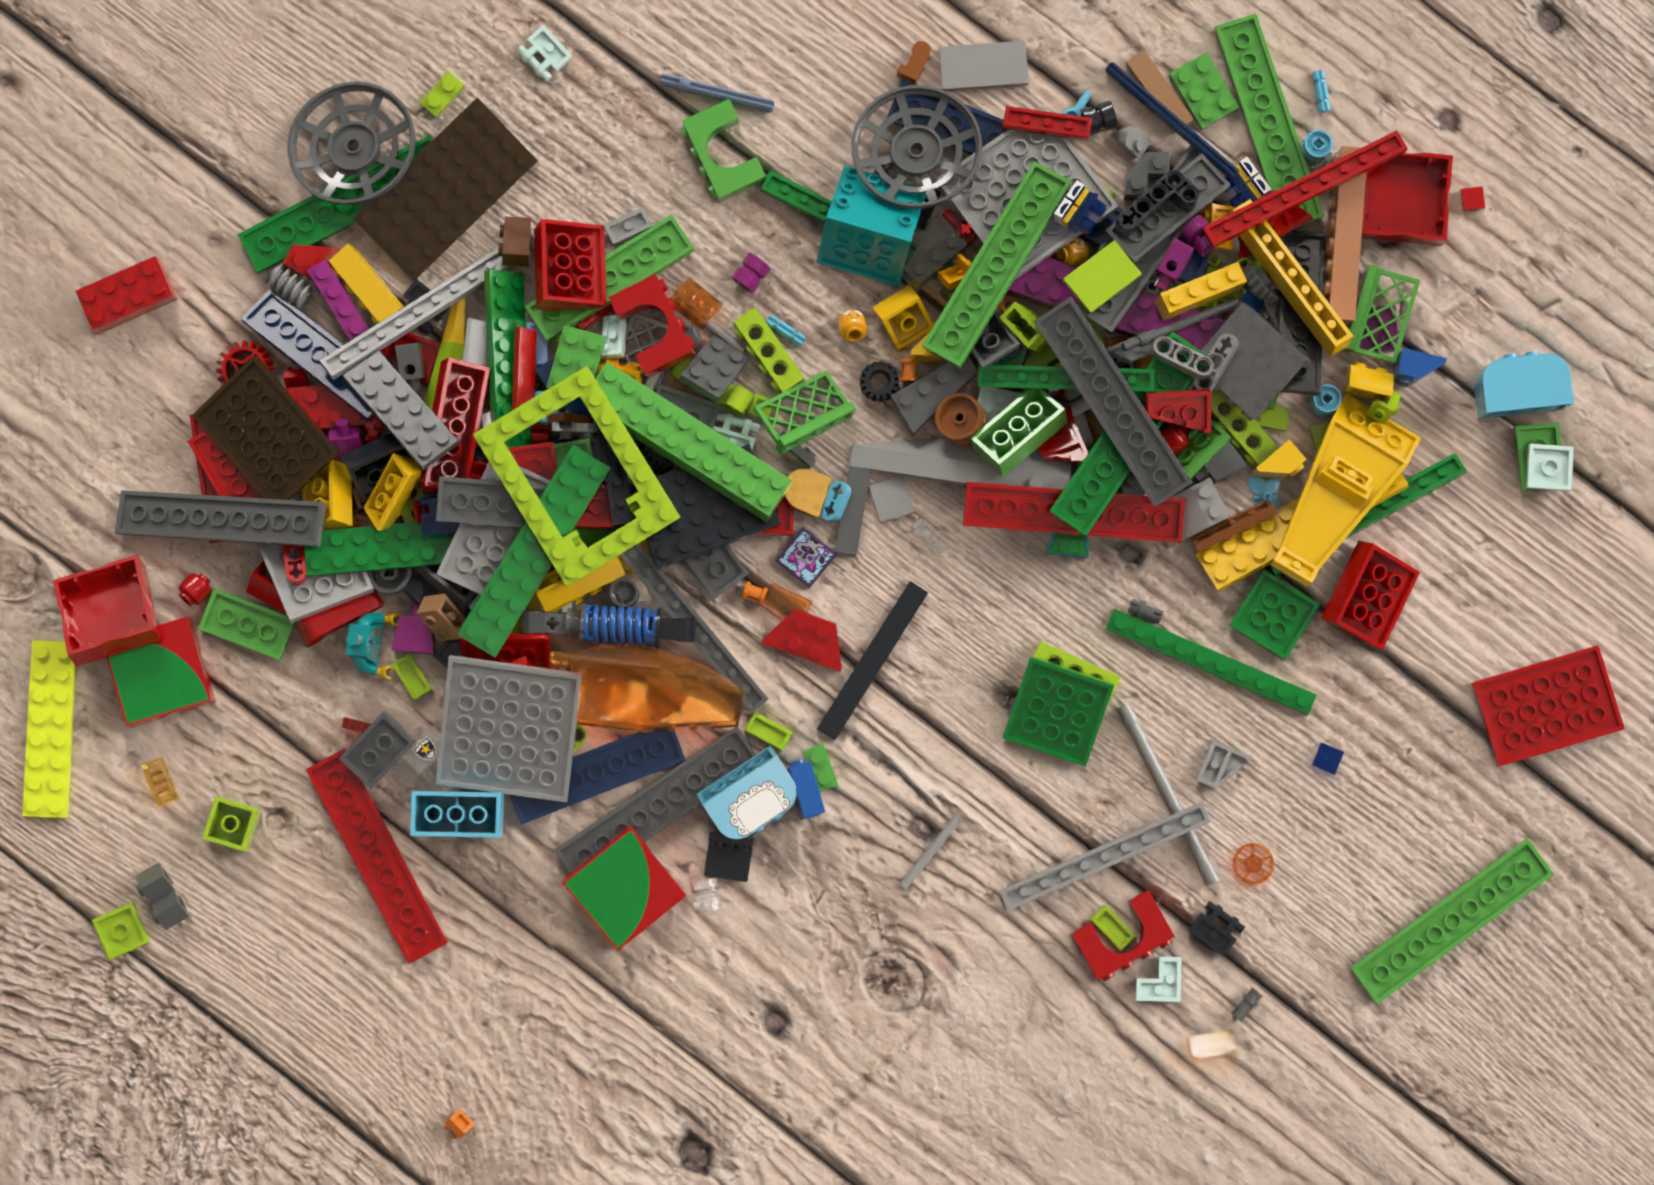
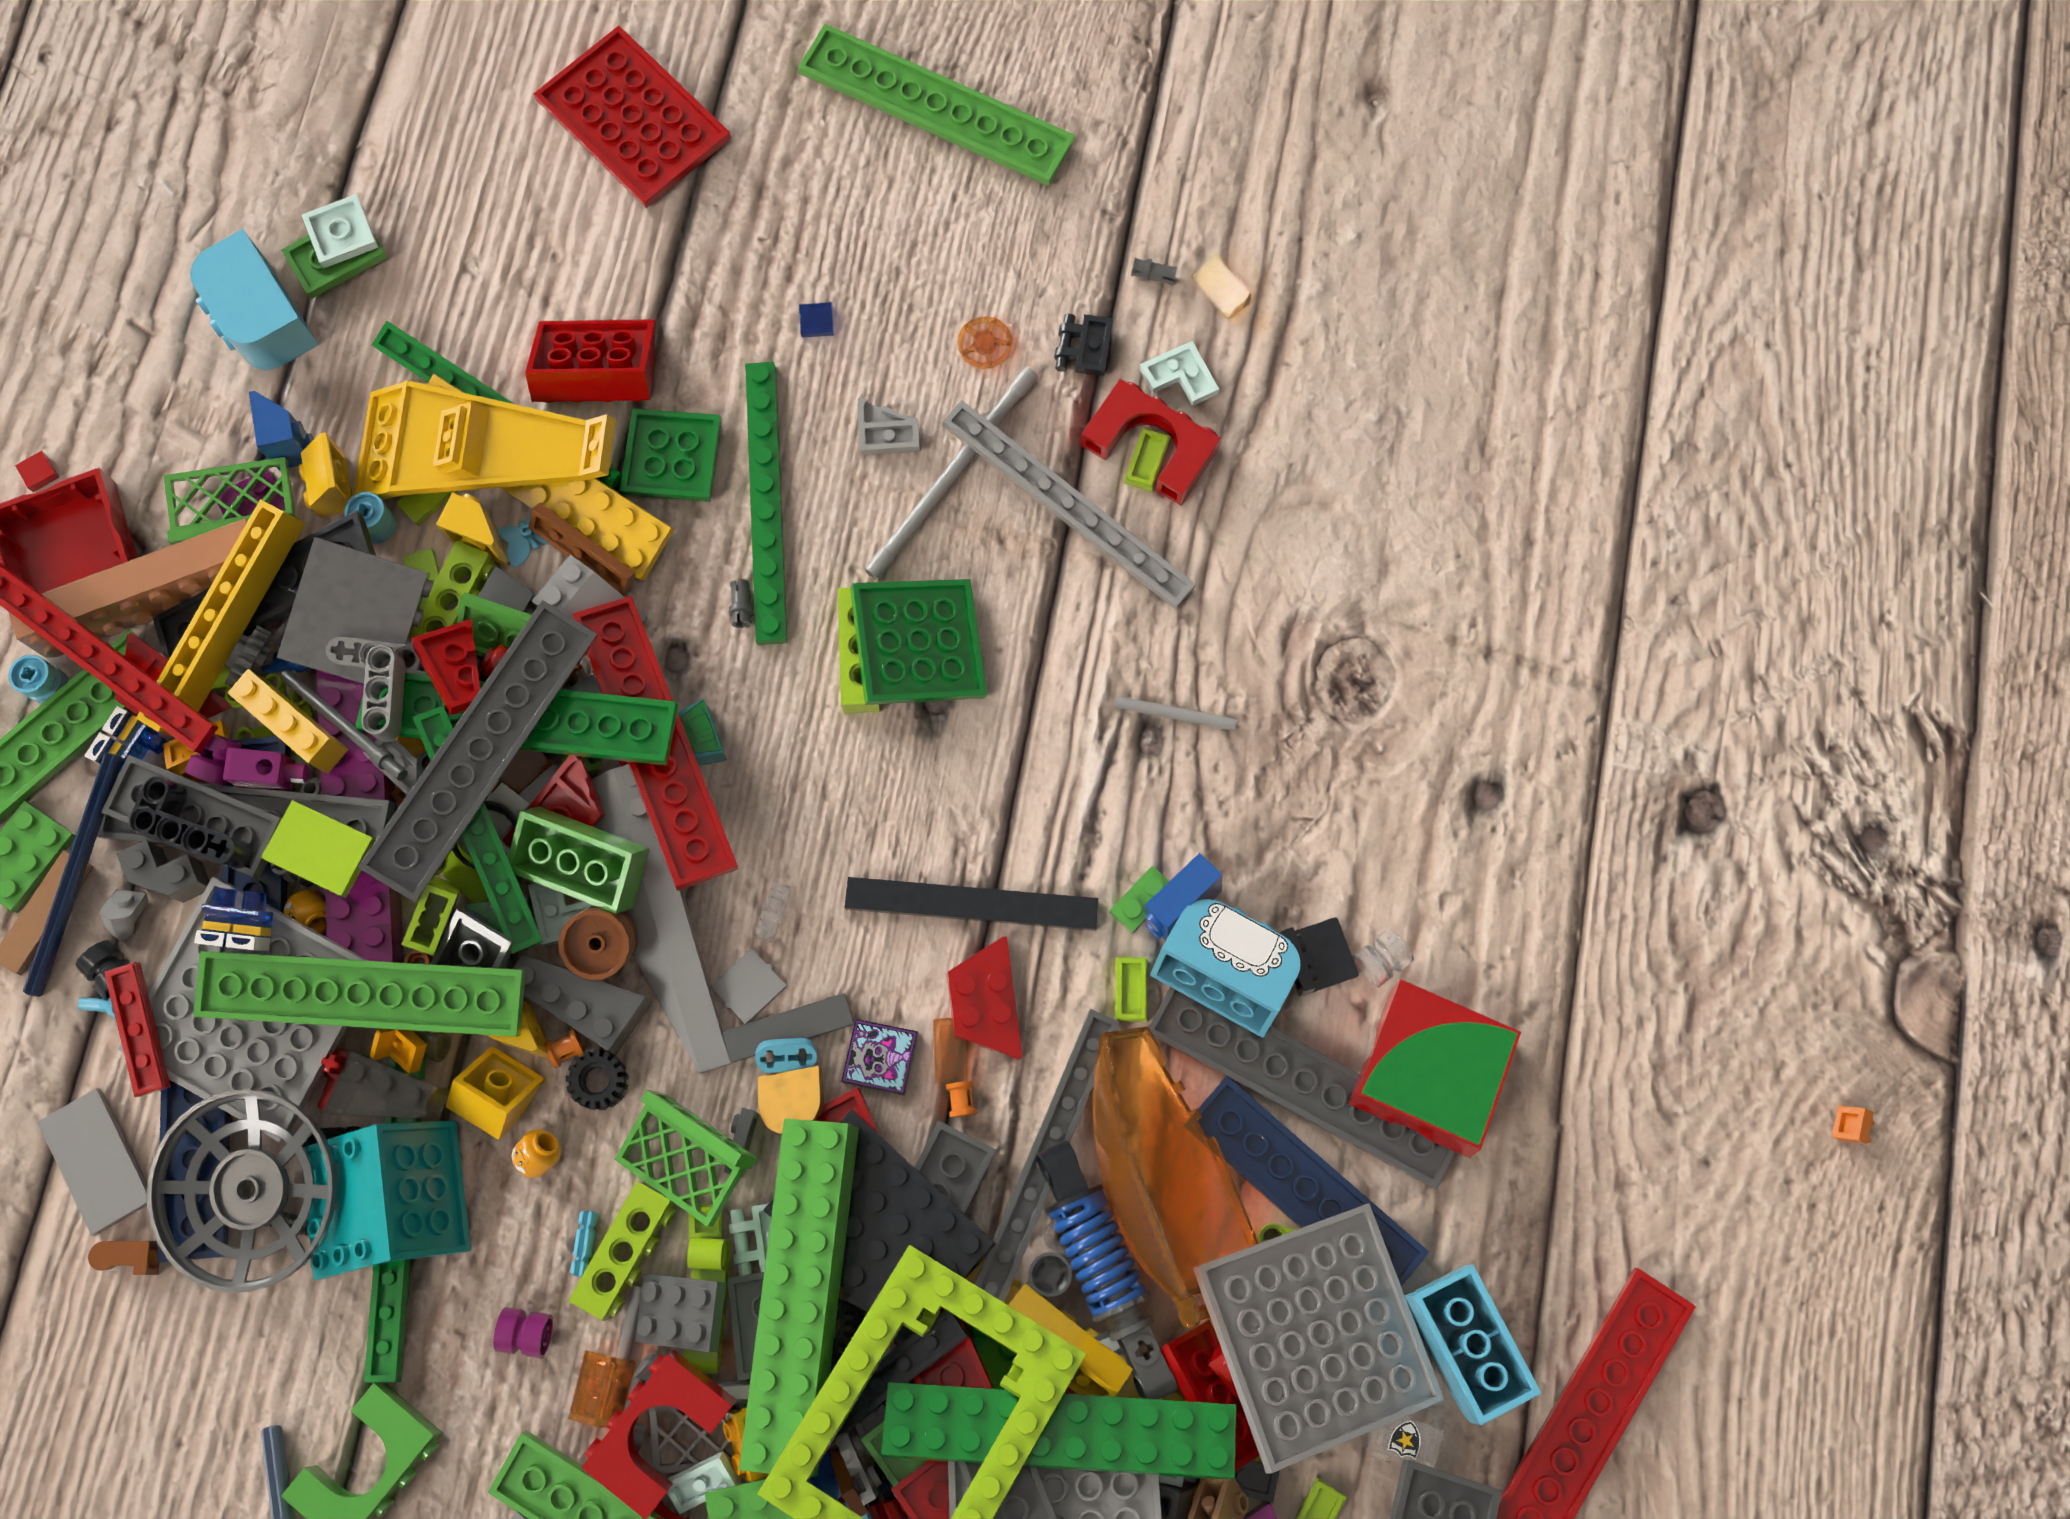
camera: 115 degrees left, 10 degrees down
lime bracket [1366,391,1401,424] -> none

